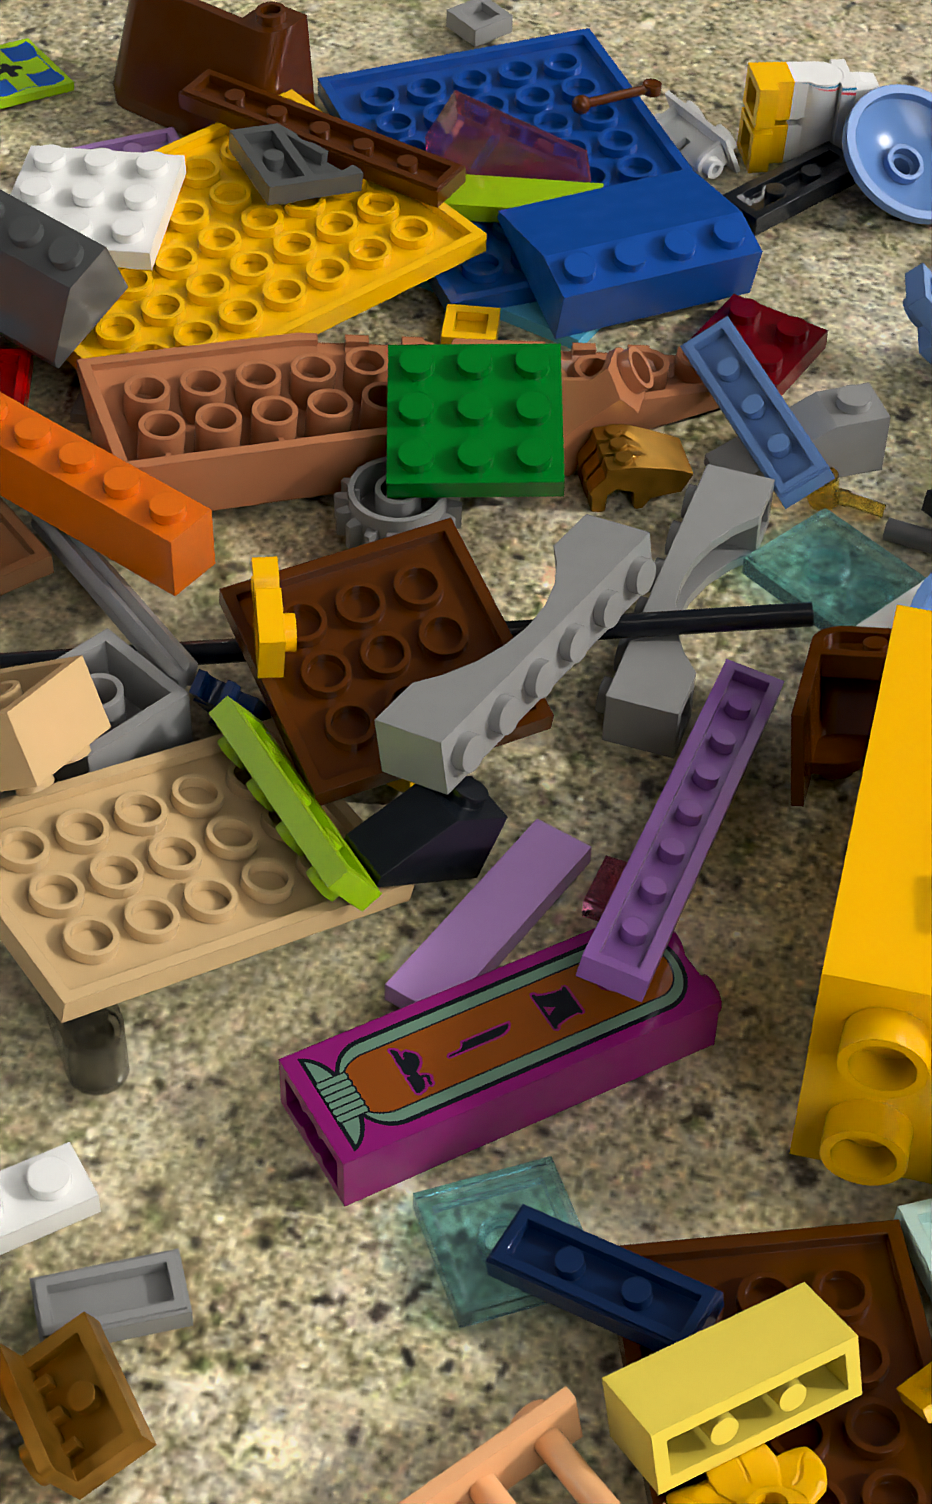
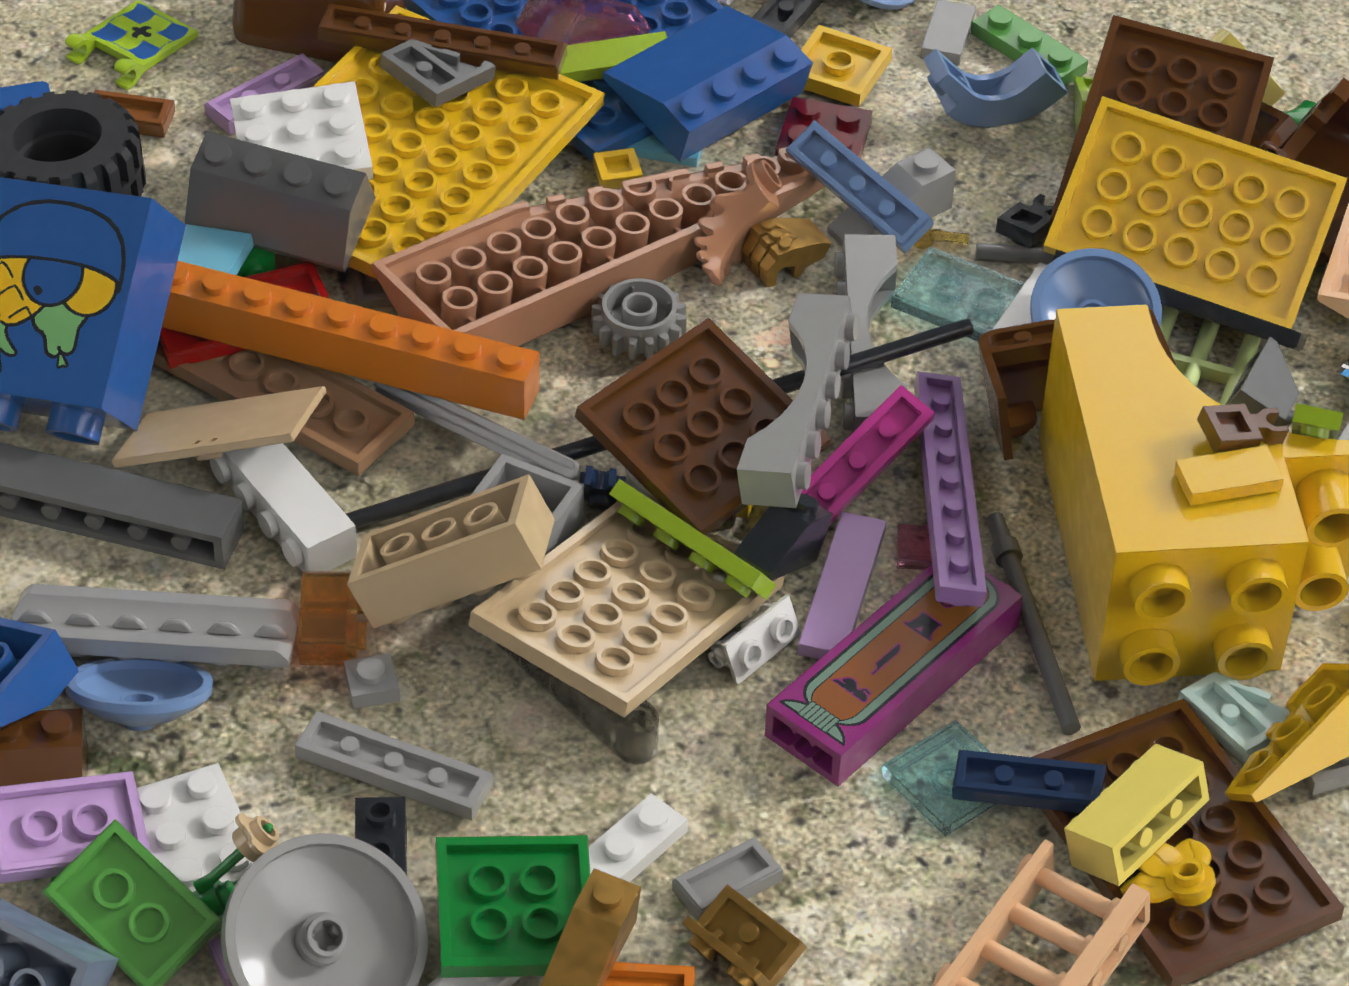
camera: 20 degrees left, 0 degrees up
yellow plate [251,556,297,678] -> none
green plate [386,343,565,498] -> none
none -> white hinge [708,594,801,685]
none -> yellow plate [801,25,892,107]
none -> dark pink plate [801,385,935,526]
none -> dark grey bar [986,512,1081,735]

